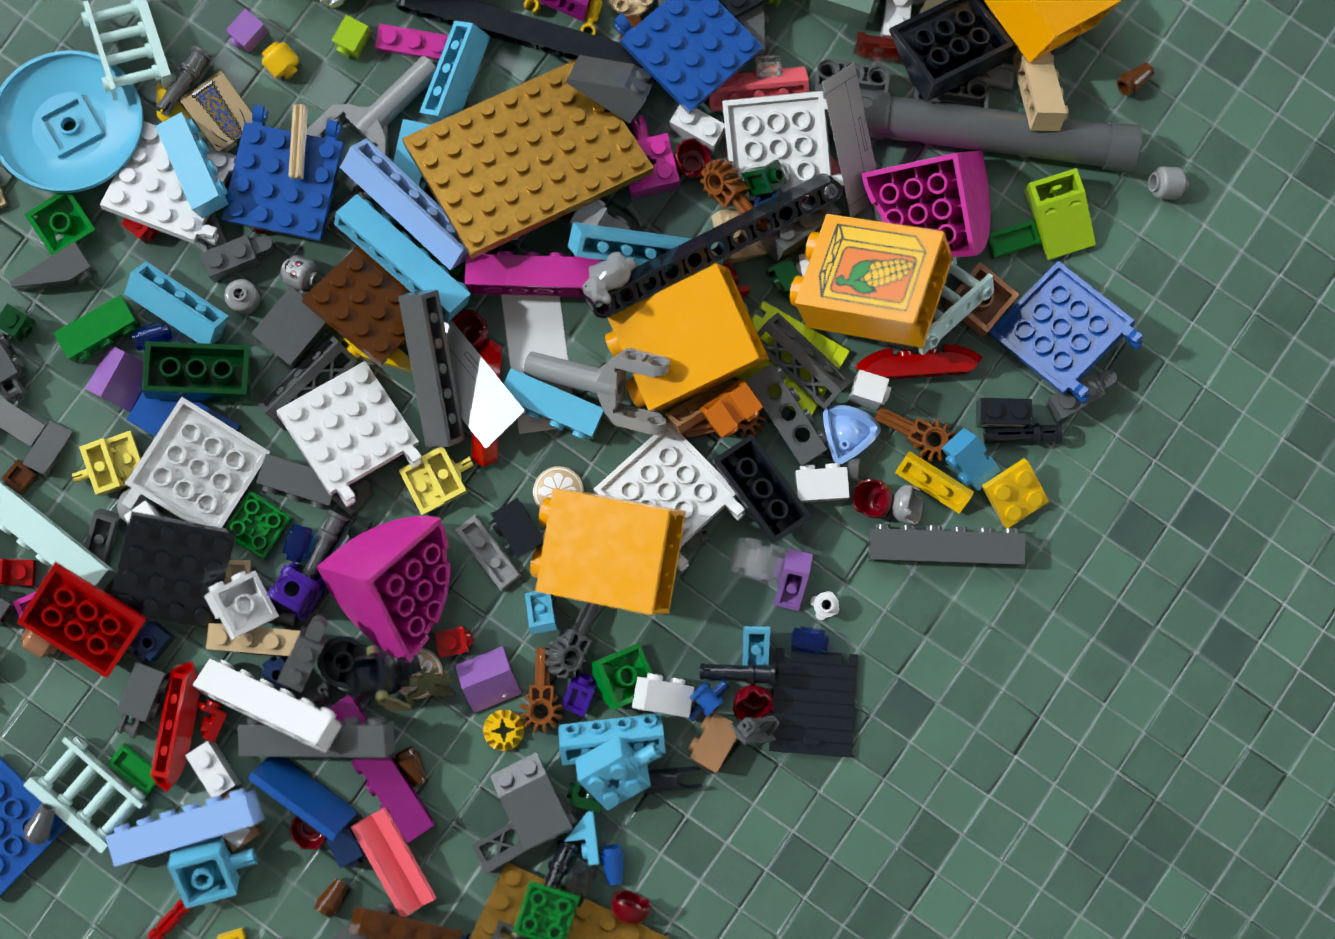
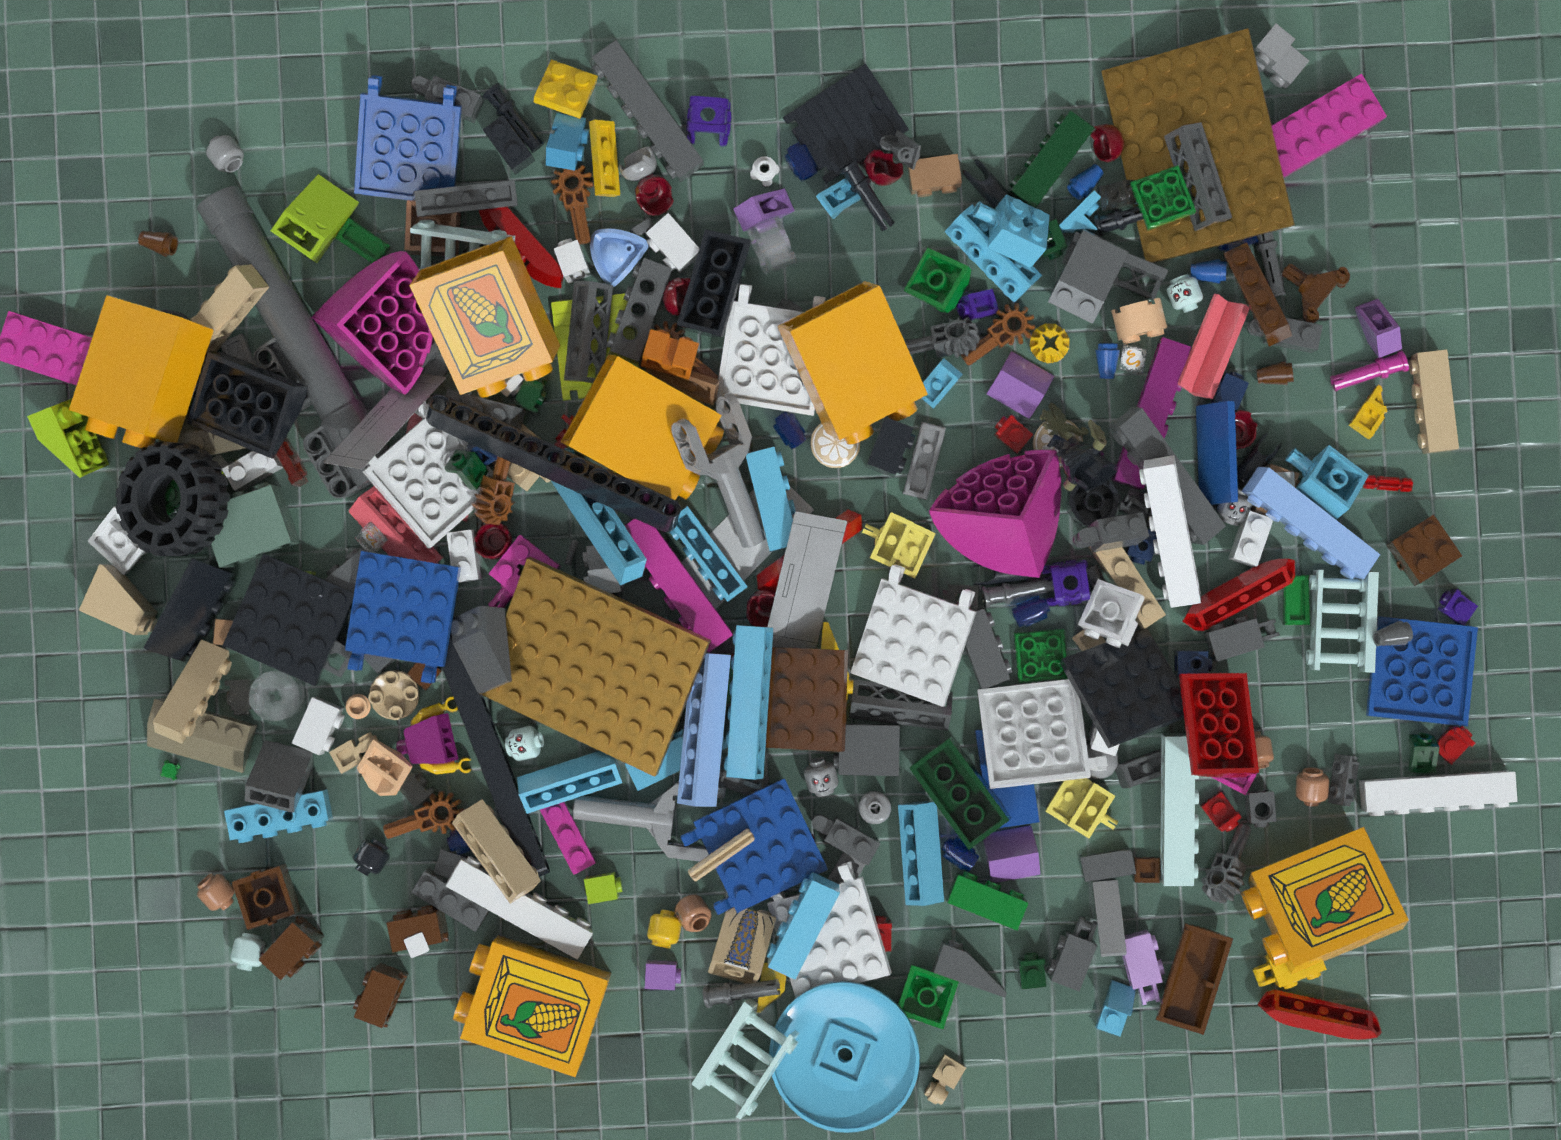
camera: 120 degrees left, 5 degrees up
red bracket [198,699,227,743] -> none
reddish brown cone [395,746,427,787] -> none
dark grey brick [398,290,465,447] -> none
light grey animal [582,252,636,304] -> none
white brick [632,673,694,718] -> none
blue piece [689,680,729,722] -> none
none -> dark grey fence [412,180,518,217]
none -> light aqua head [505,726,544,761]
none -> dark red hair [663,278,690,316]
none -> medium azure brick [670,506,748,602]
none -> nougat head [675,895,712,932]
none -> dark purple piece [686,96,732,147]
none -> clear blue brick [773,412,808,450]
none -> dark green brick [1009,110,1094,208]
none -> blue cone [1095,343,1120,379]
none -> light nougat brick [1111,298,1167,344]
none -> tile [1117,344,1148,374]
none -> light aqua head [1167,274,1203,313]
none -> blue cone [1191,259,1226,284]
none -> light grey head [1217,488,1252,526]
none -> black piece [1237,432,1282,486]
none -> reddish brown brick [1386,514,1462,586]
none -> dark purple bracket [1437,589,1478,626]

